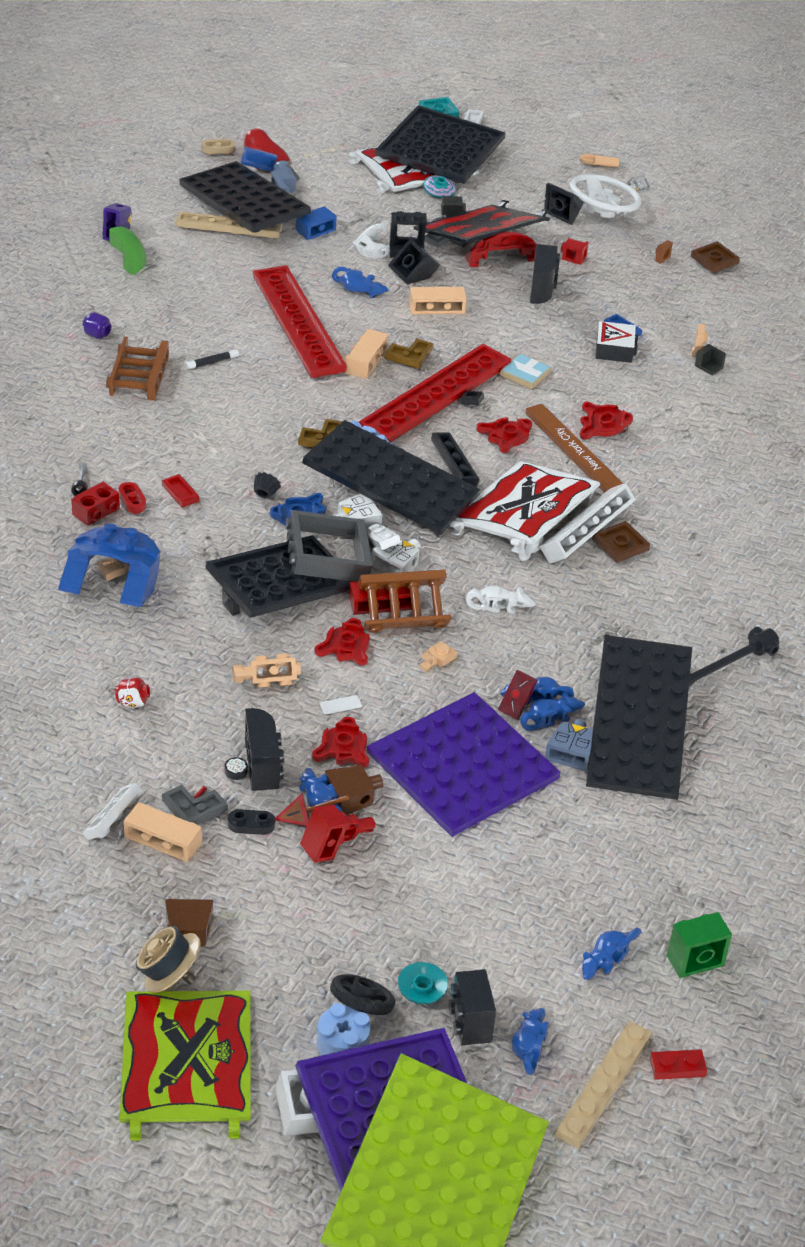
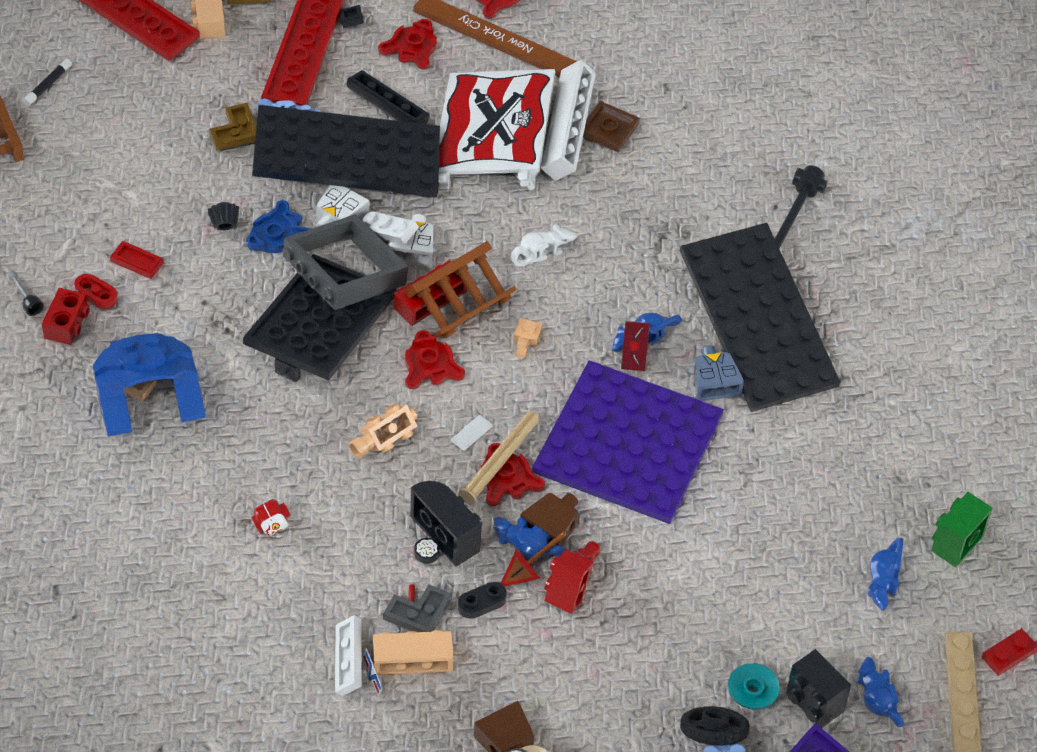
camera: 30 degrees left, 10 degrees up
blue animal [520,692,585,731] -> none
none -> tan axle [458,411,539,505]

